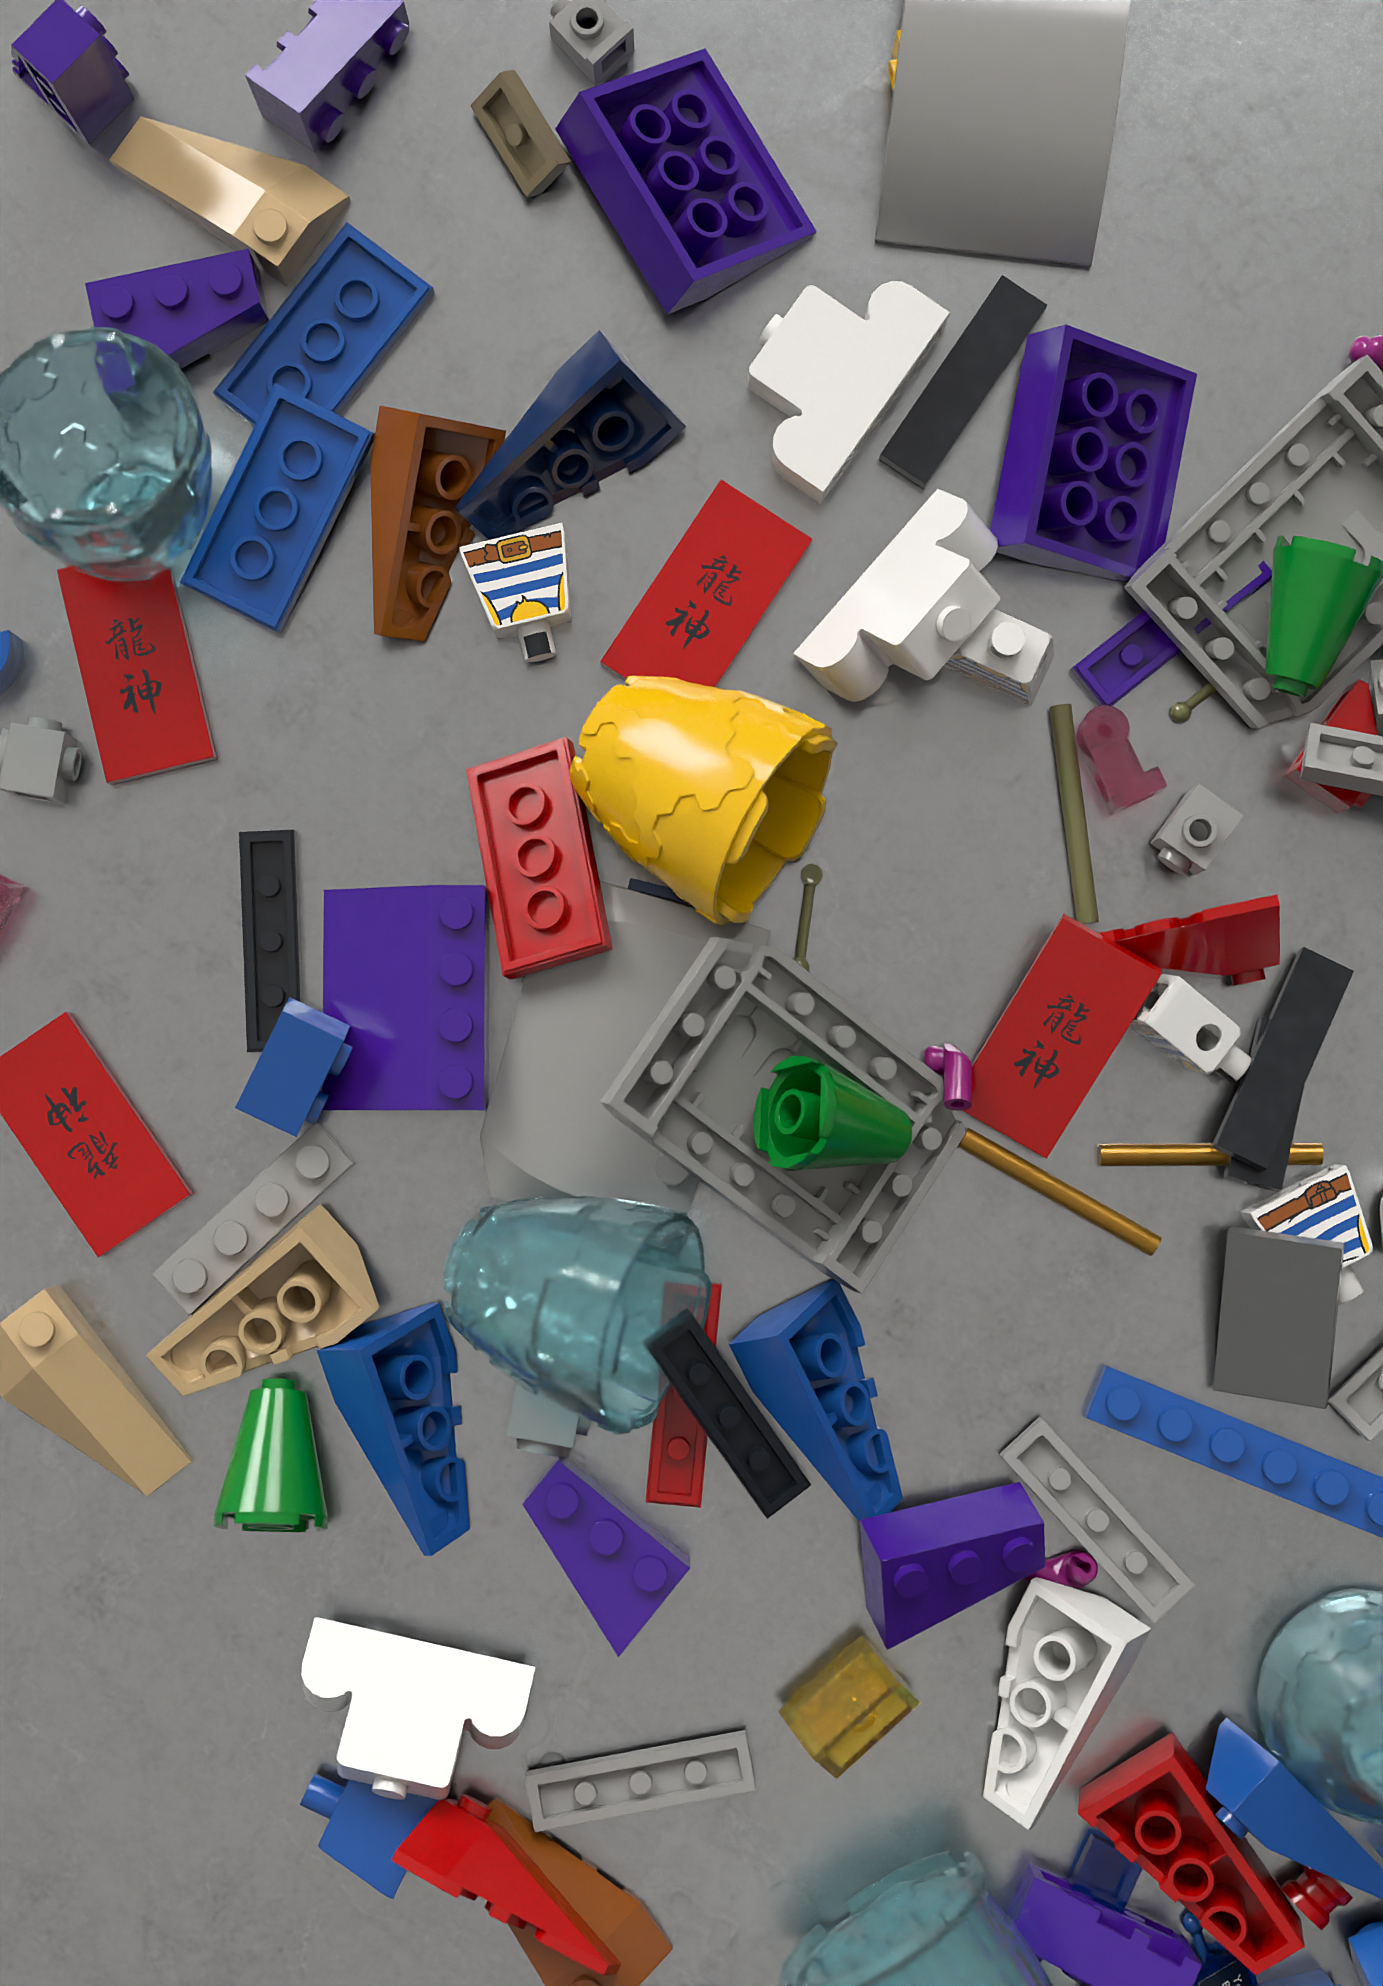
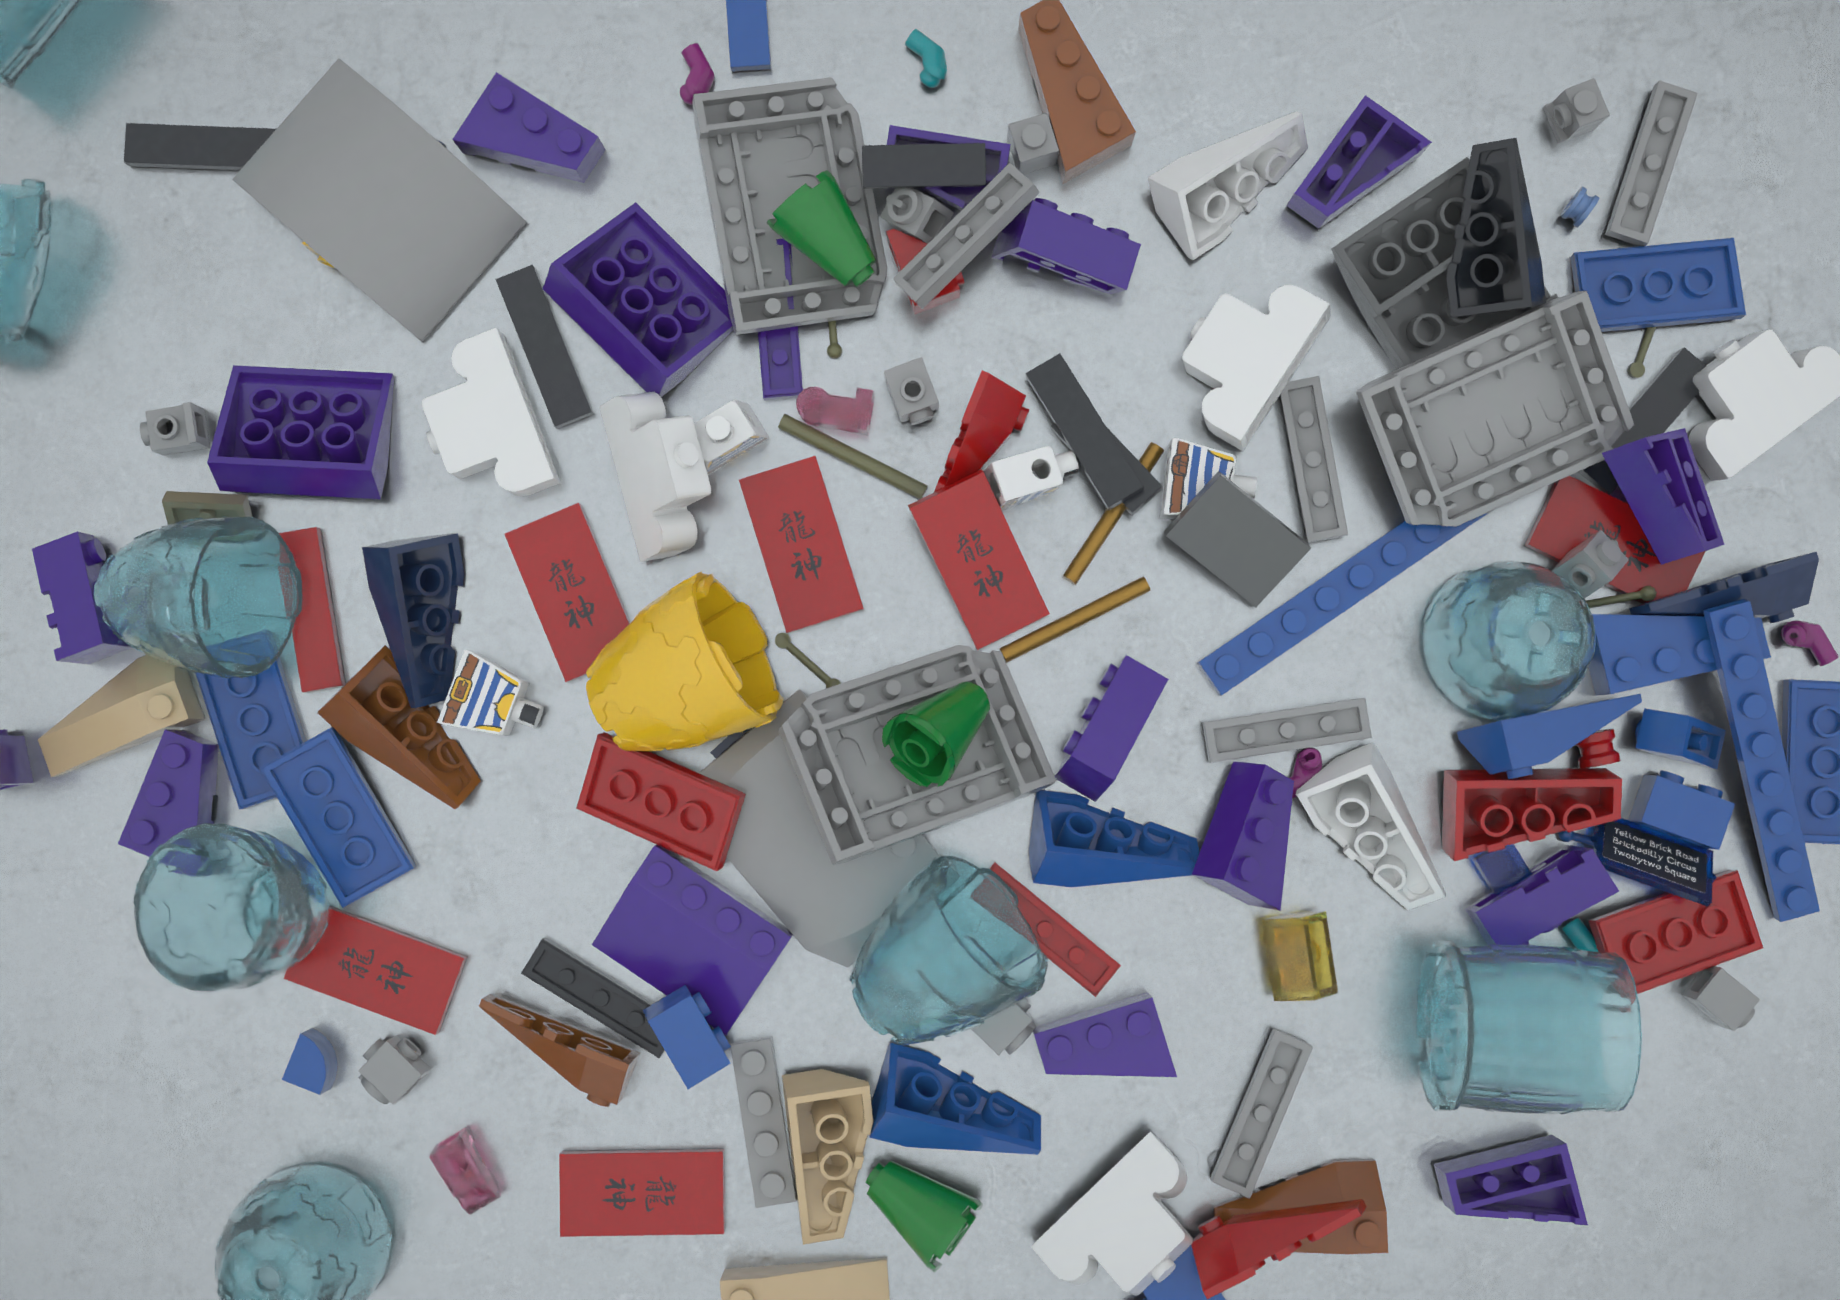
camera: 50 degrees left, 0 degrees up
black tile [641,1308,811,1519] -> none
magenta arm [925,1043,972,1111] -> none
none -> clear light blue piece [94,516,302,678]
none -> red tile [277,527,345,693]
none -> dark purple wedge [452,72,605,183]
none -> dark orange wedge [479,994,640,1107]
none -> red tile [739,456,864,634]
none -> dark purple wedge [1055,655,1169,802]

